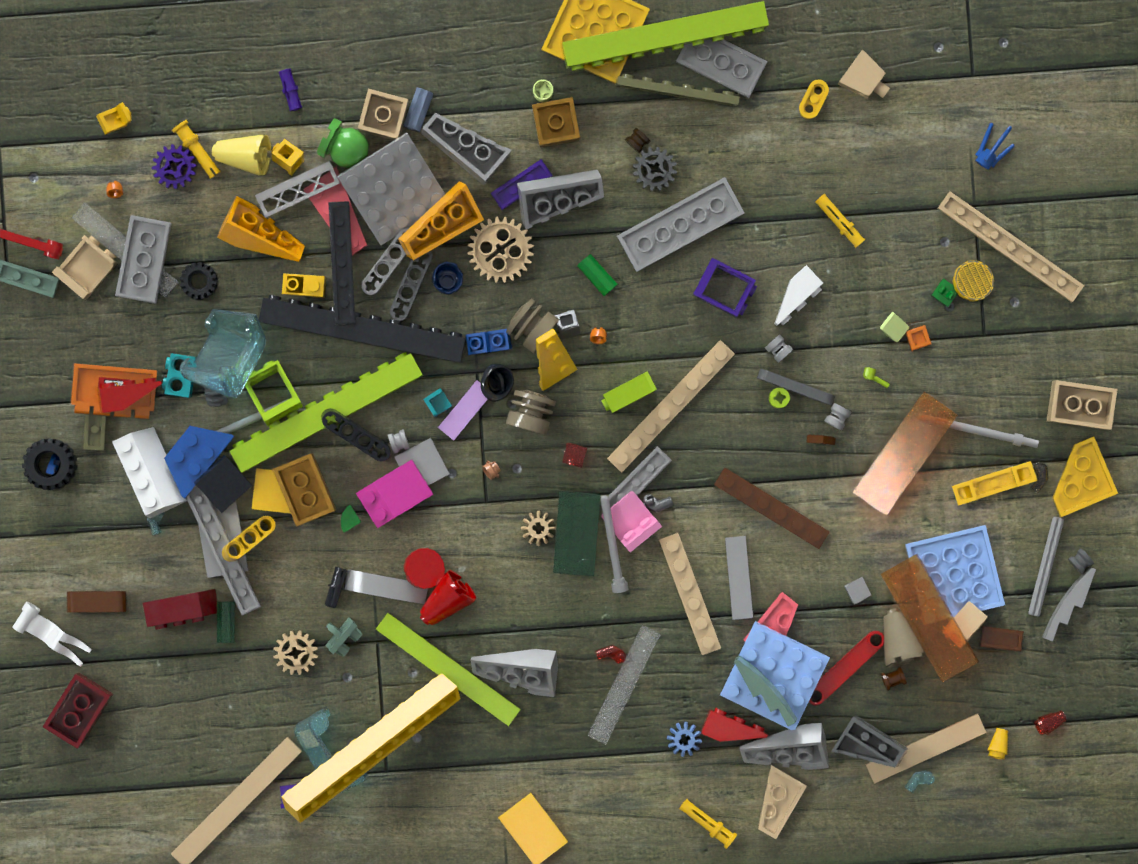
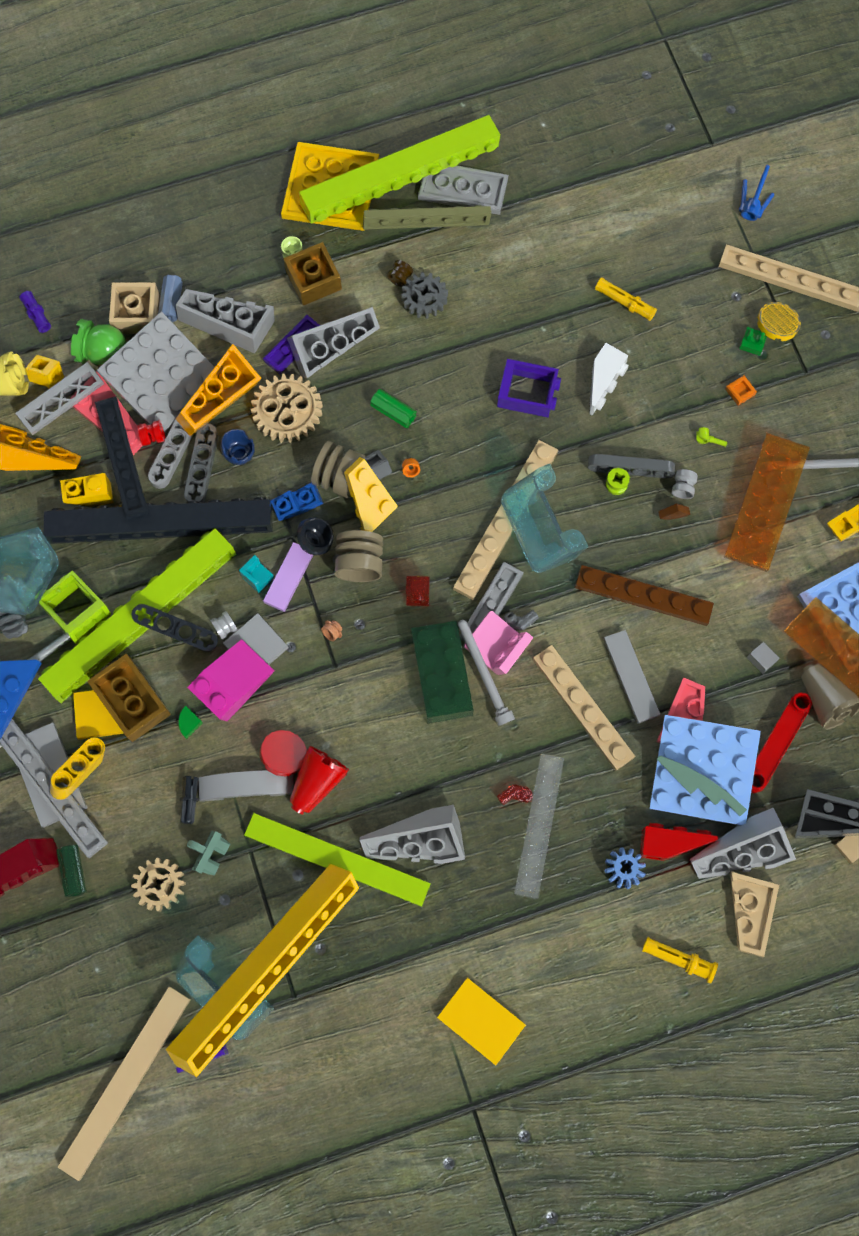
camera: 10 degrees left, 15 degrees down
black tile [194,455,252,513] -> none
tan gear [521,511,556,546] -> none
lime slope [601,371,657,413] -> none
light grey plate [617,177,744,272] -> none
light grey wheel [765,334,793,363] -> none
yellow plate [799,80,829,119] -> none
tan torso [838,50,890,99] -> none
yellowish green slope [880,312,909,342] -> none
reddish brown bush [881,667,907,691] -> none
none -> red wheel [137,420,165,446]
none -> clear light blue windscreen [501,463,588,573]

